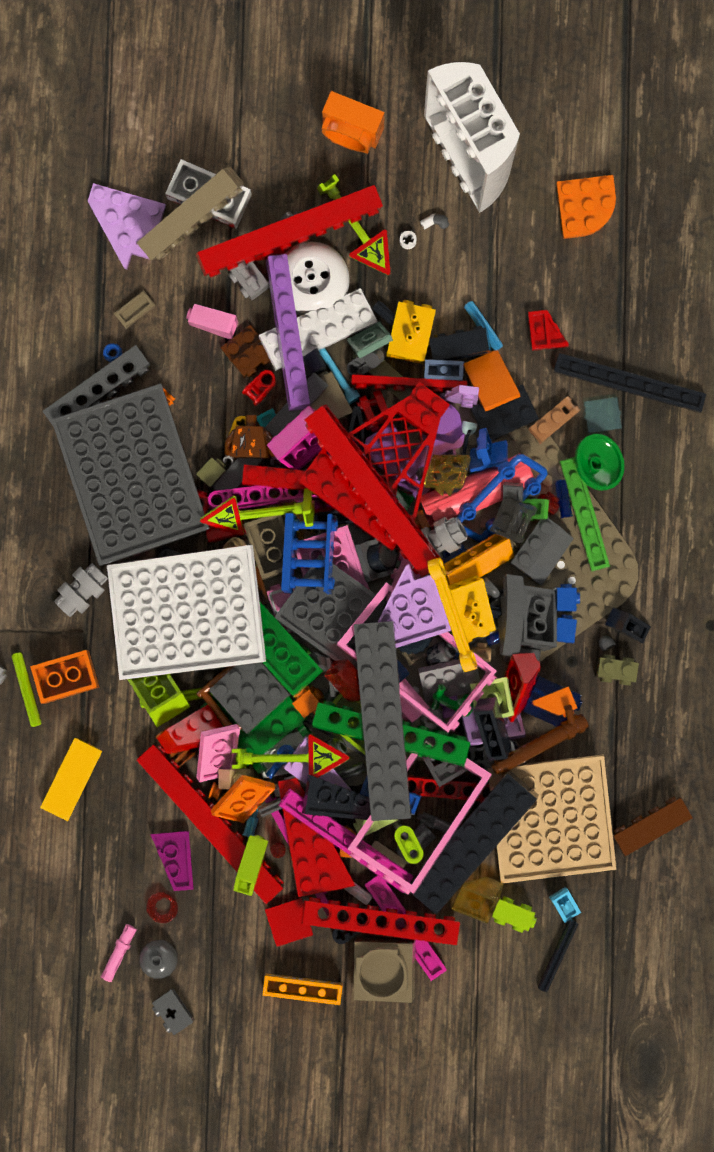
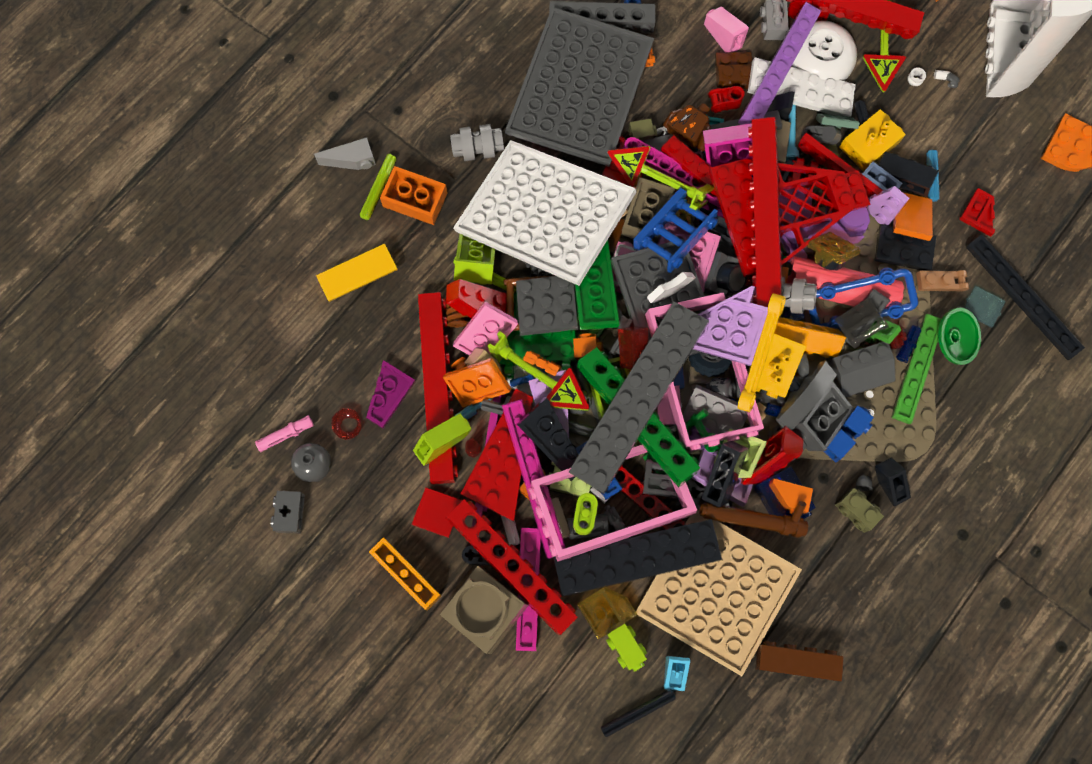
camera: 30 degrees right, 10 degrees down
light aqua hinge [458,421,477,467] -> none
blue bracket [469,428,508,472] -> none
none -> orange piece [523,351,562,376]
none -> white tile [647,272,696,303]

